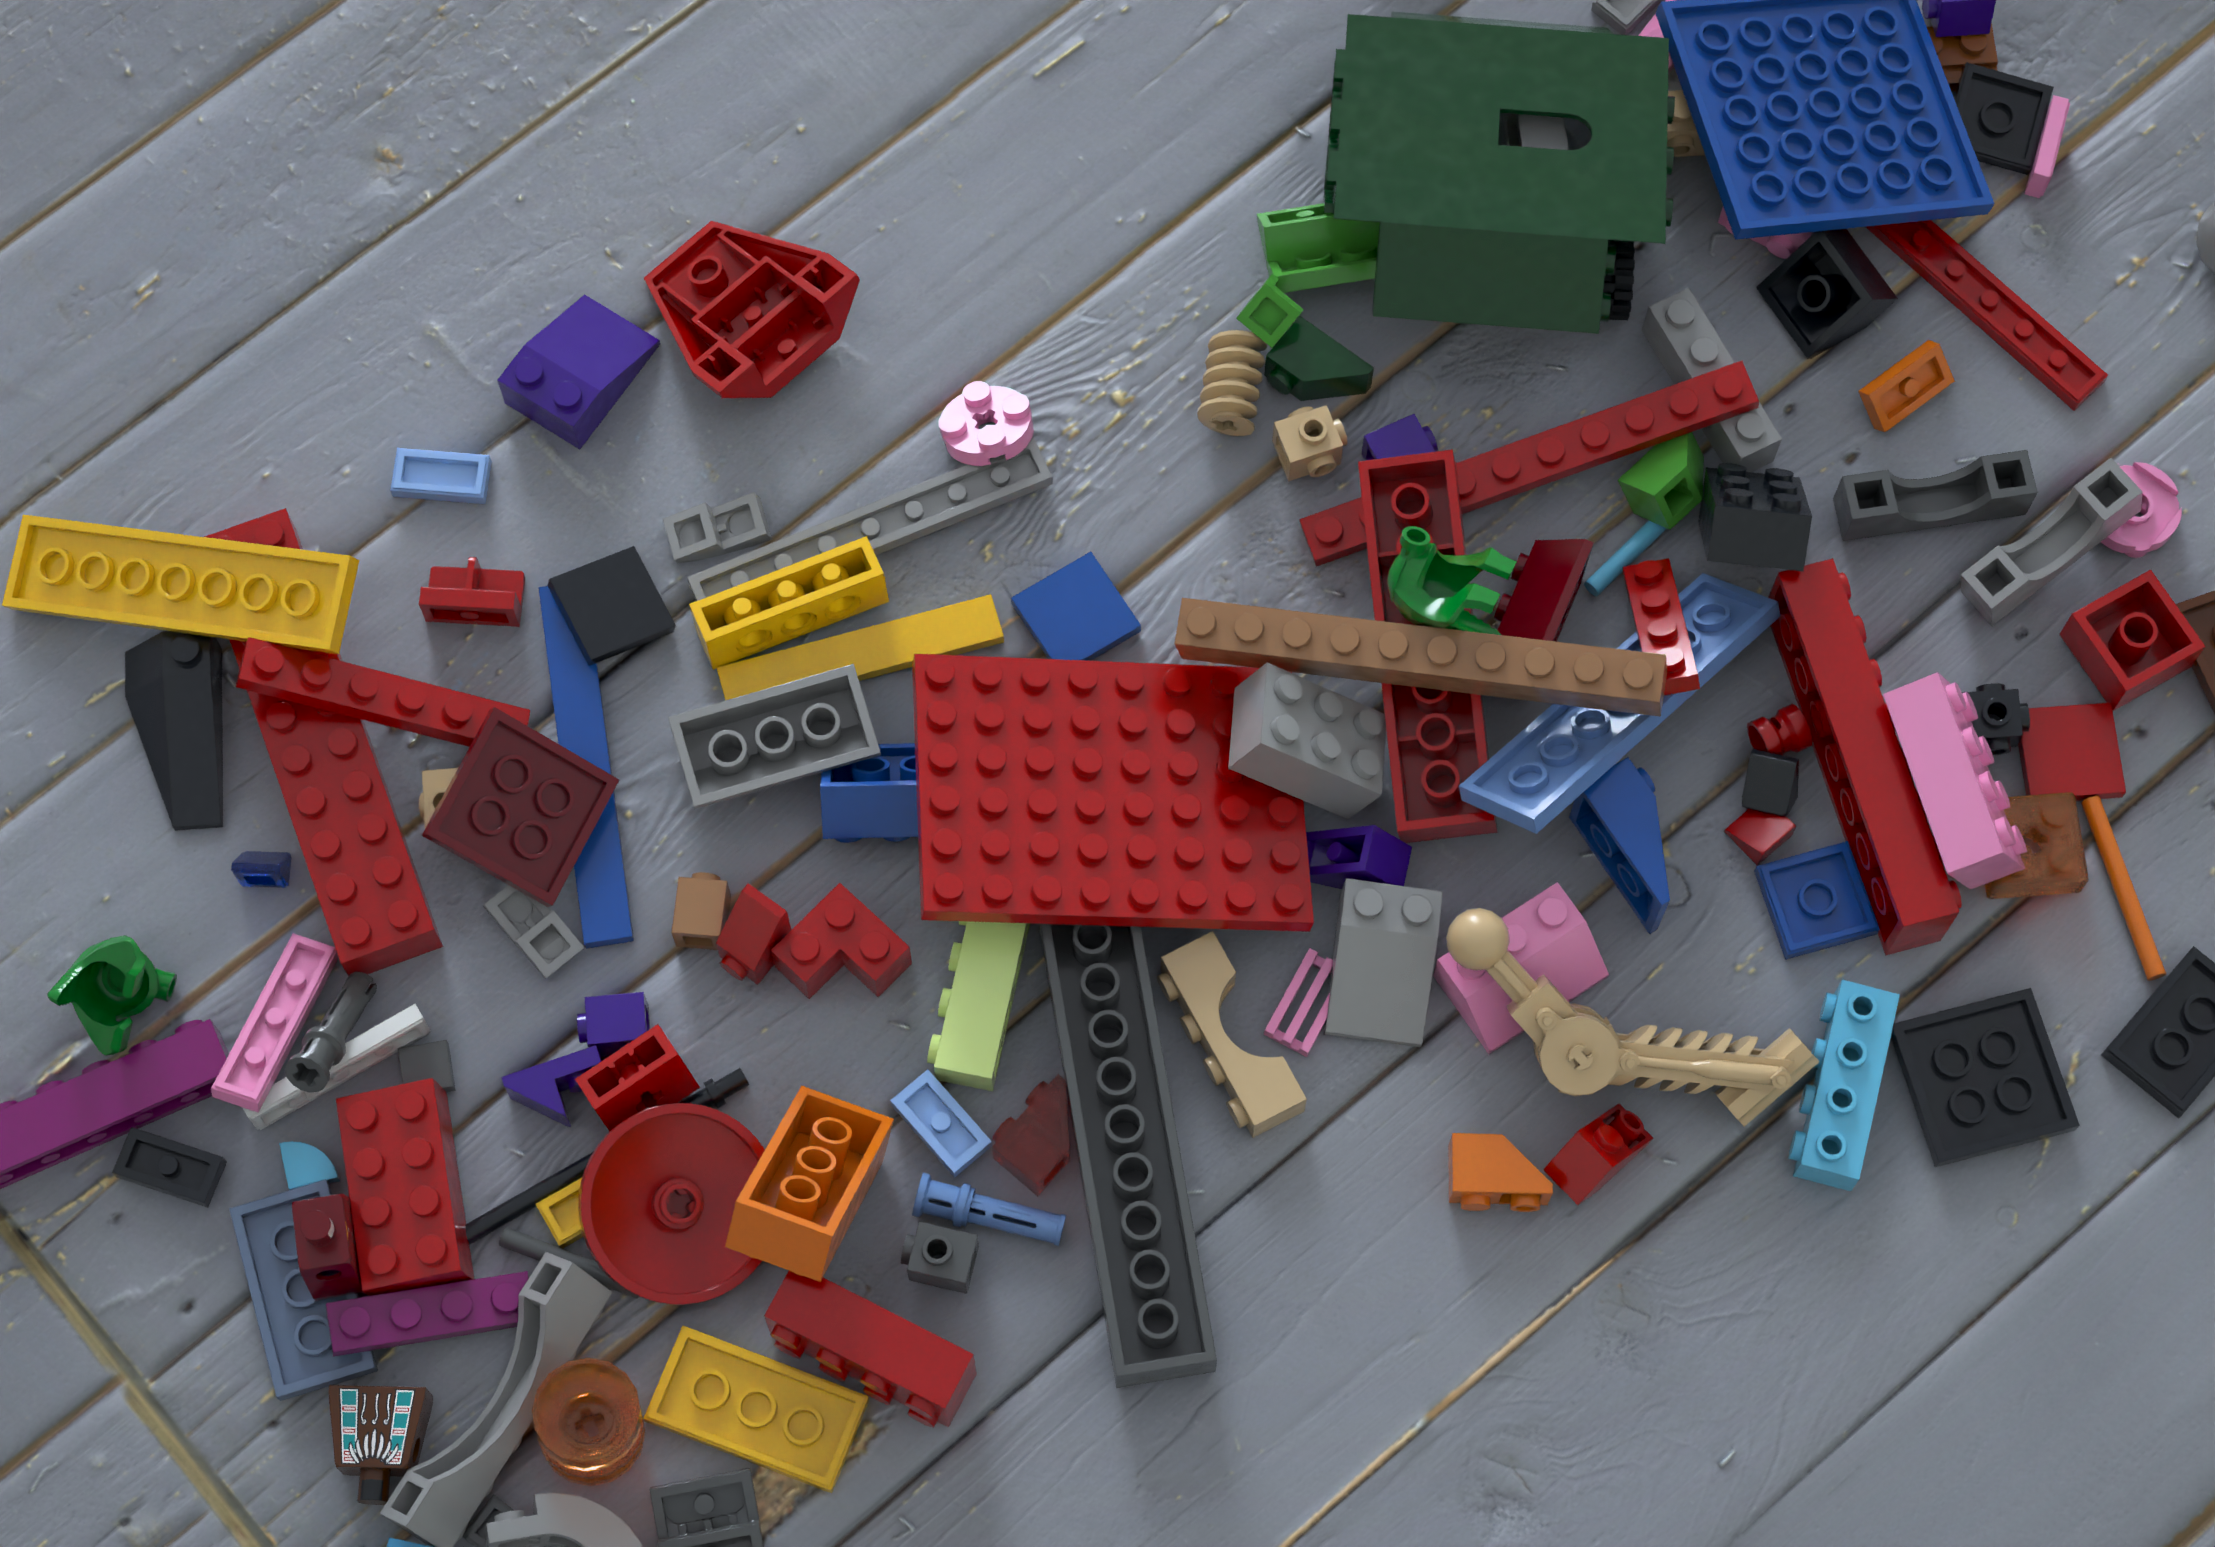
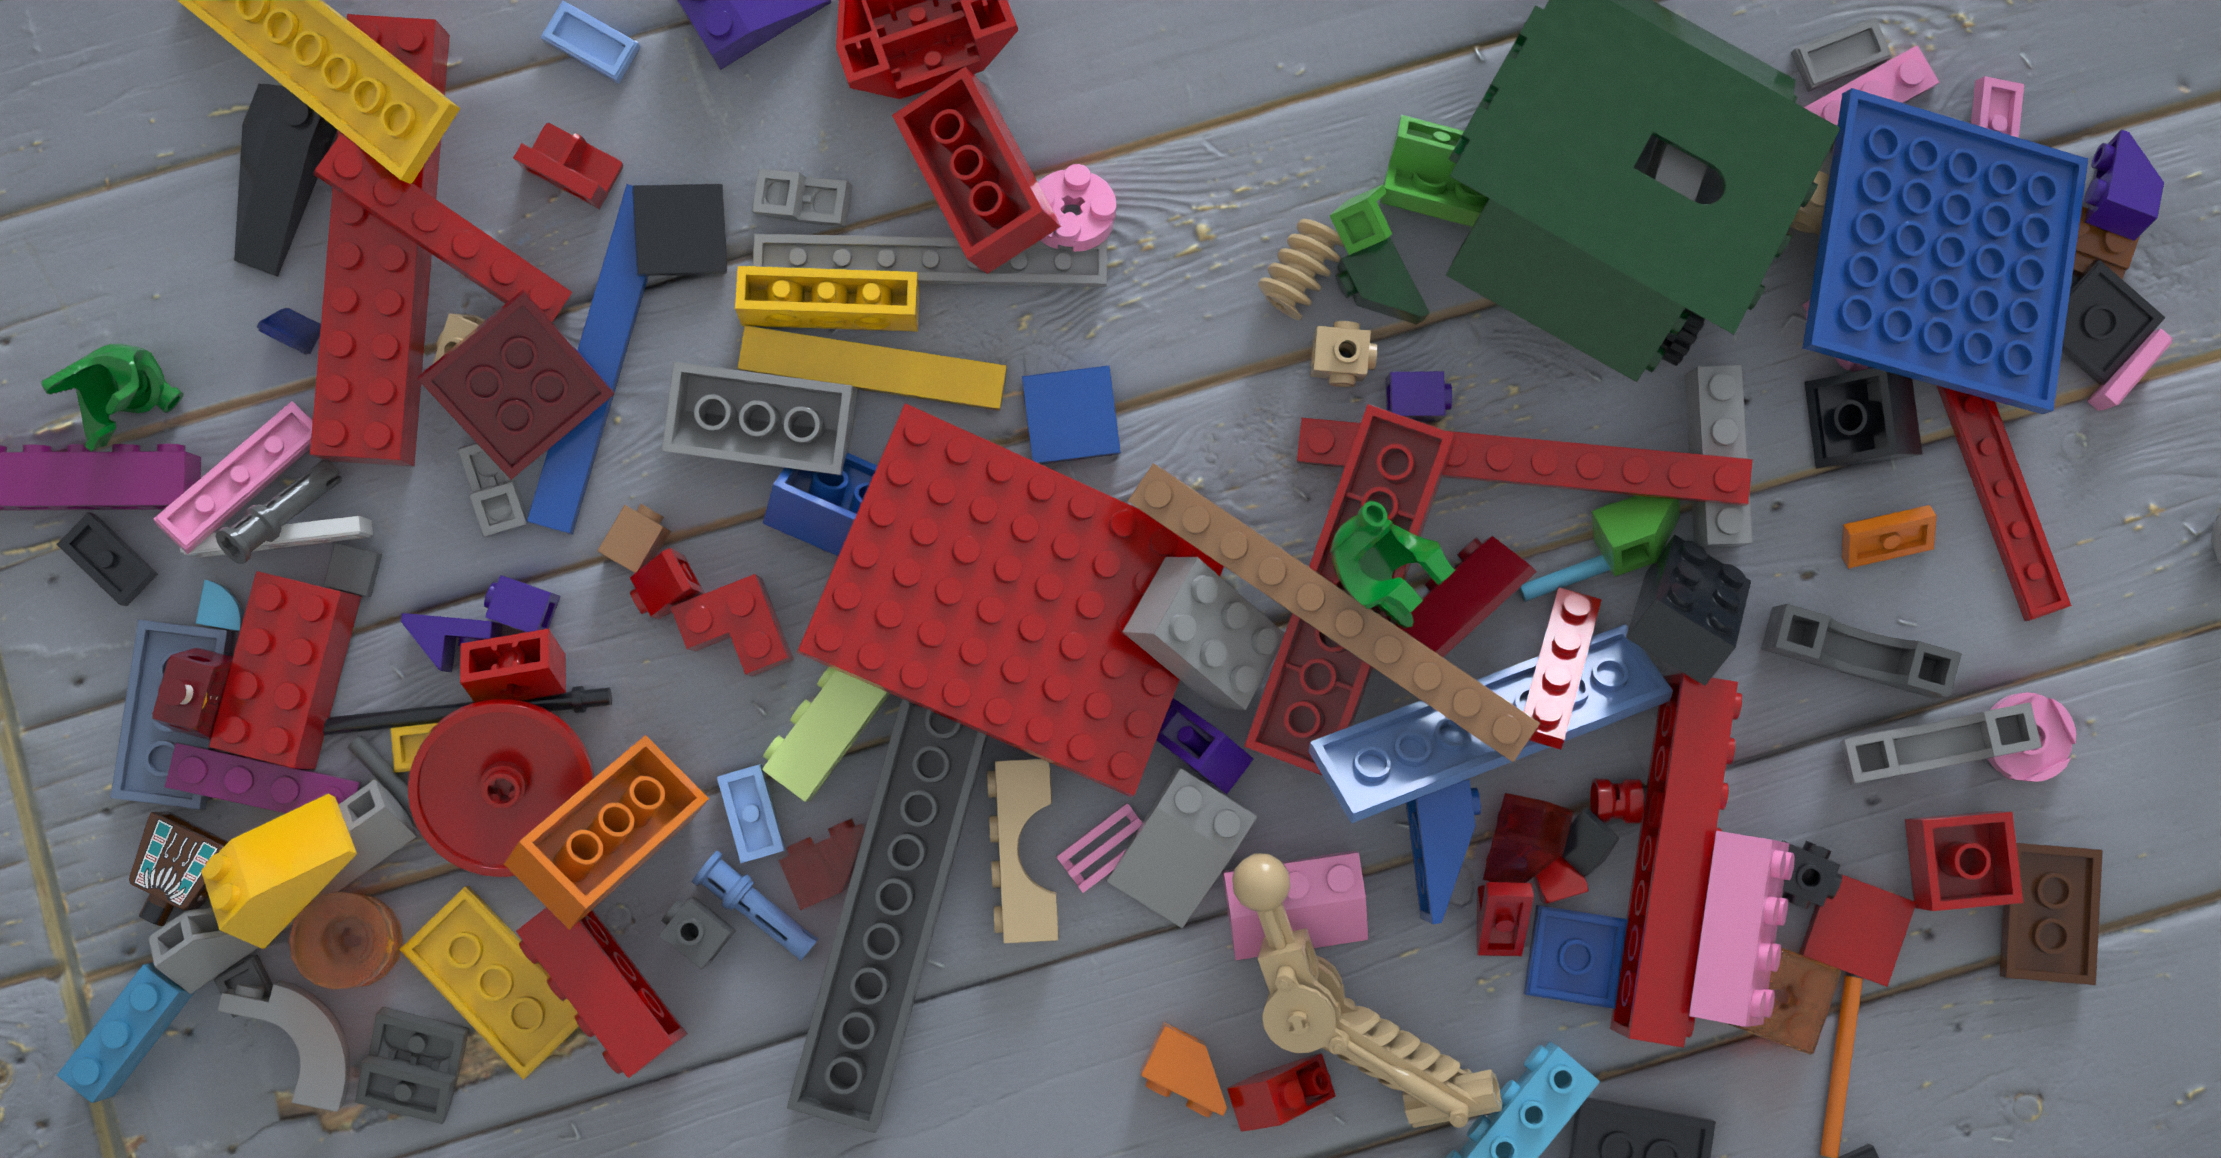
camera: 20 degrees right, 15 degrees up
none -> yellow slope [201,793,357,949]
none -> red brick [892,67,1062,274]
none -> red slope [1477,882,1534,956]
none -> clear red slope [1482,793,1574,883]

